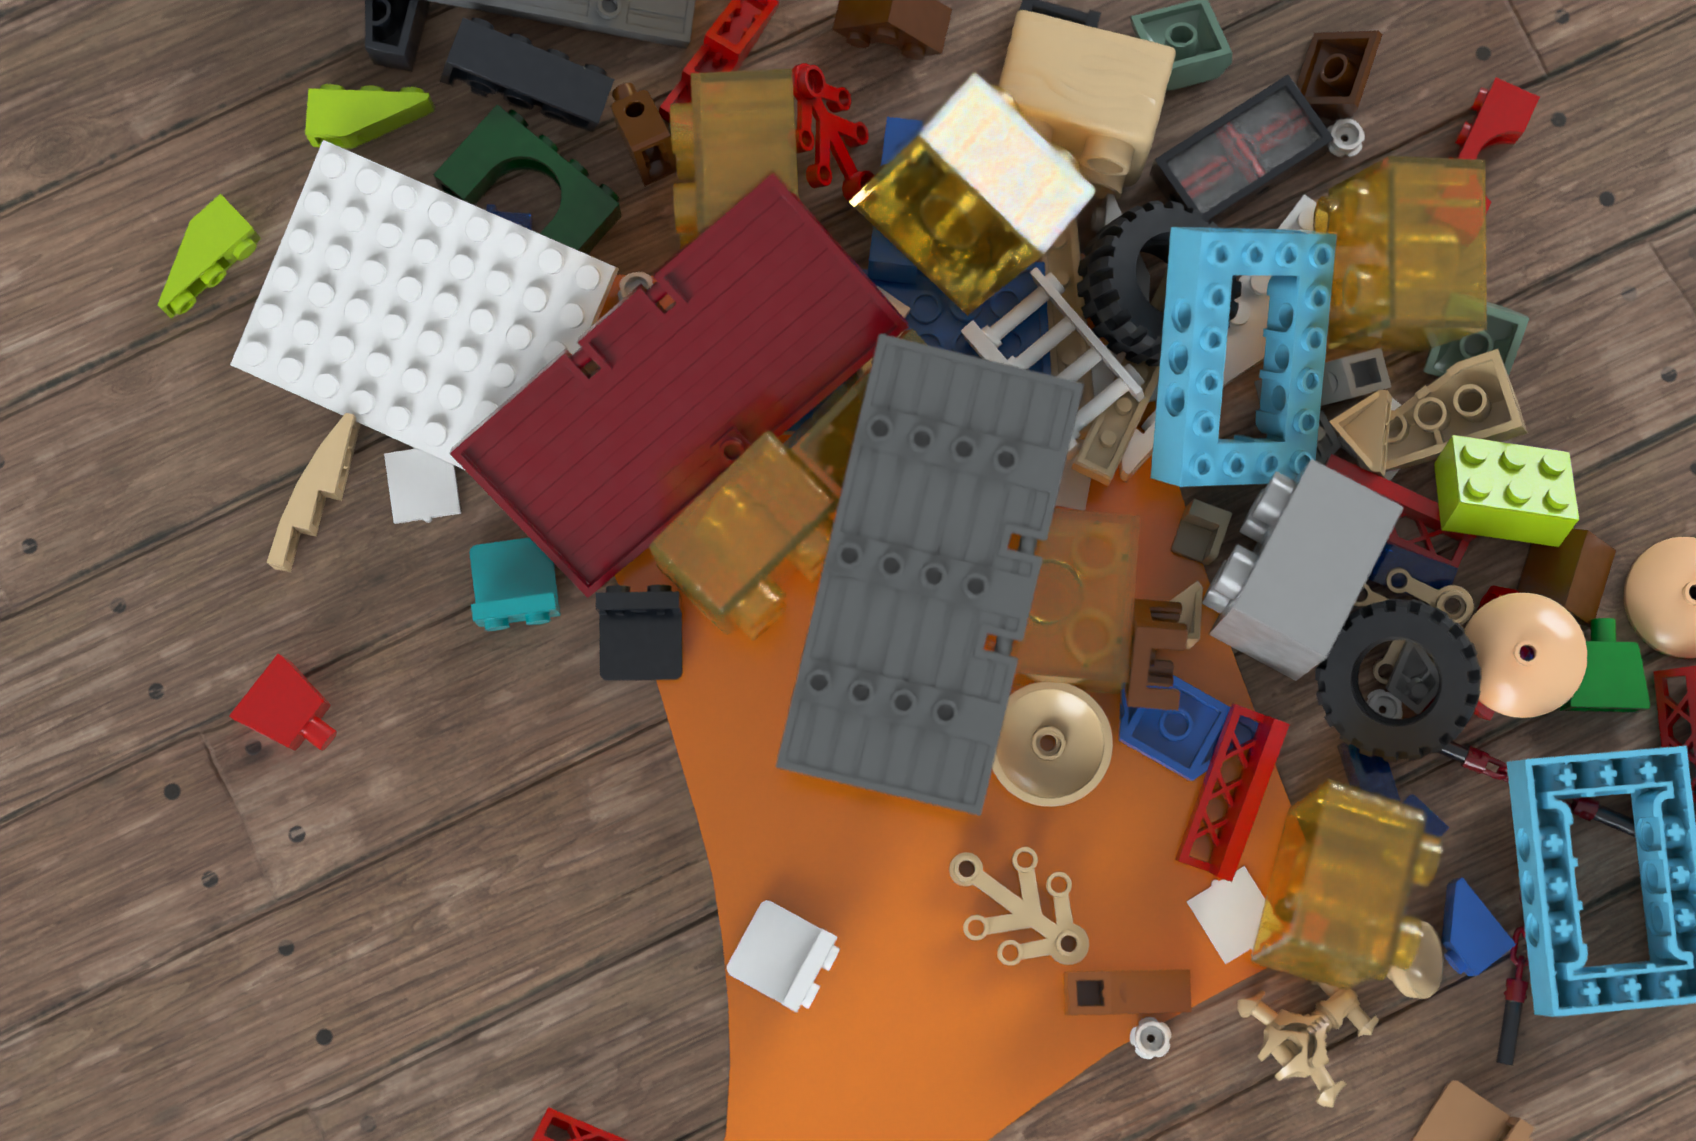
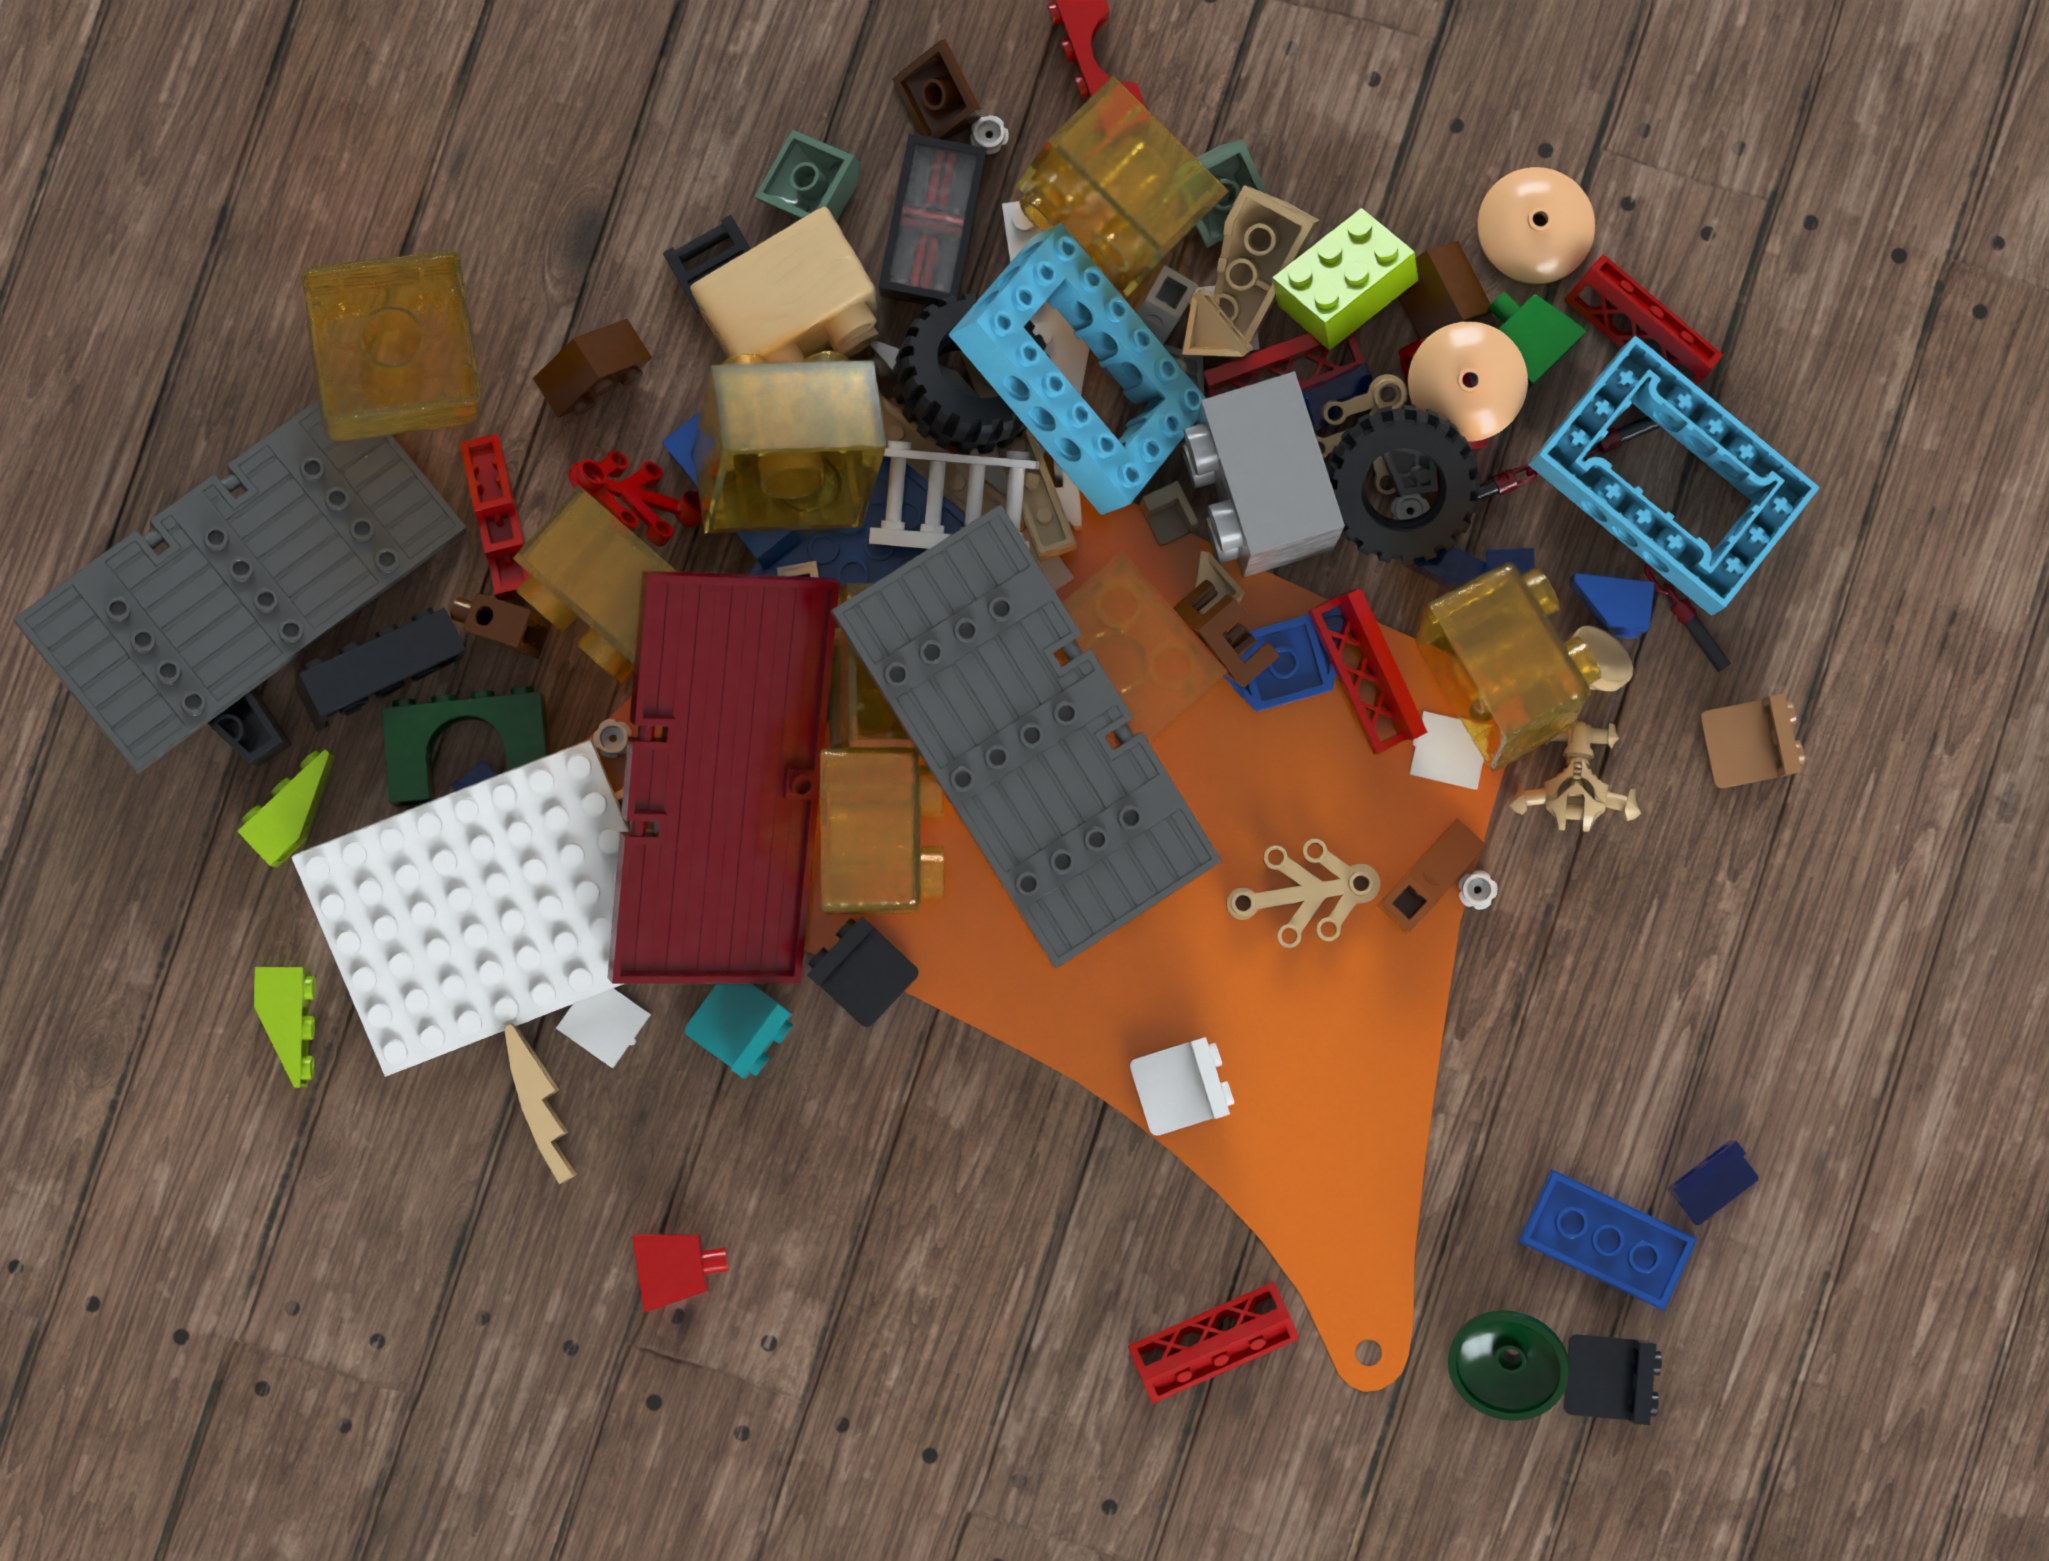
camera: 45 degrees left, 5 degrees up
tan dish [992,681,1113,807] -> none

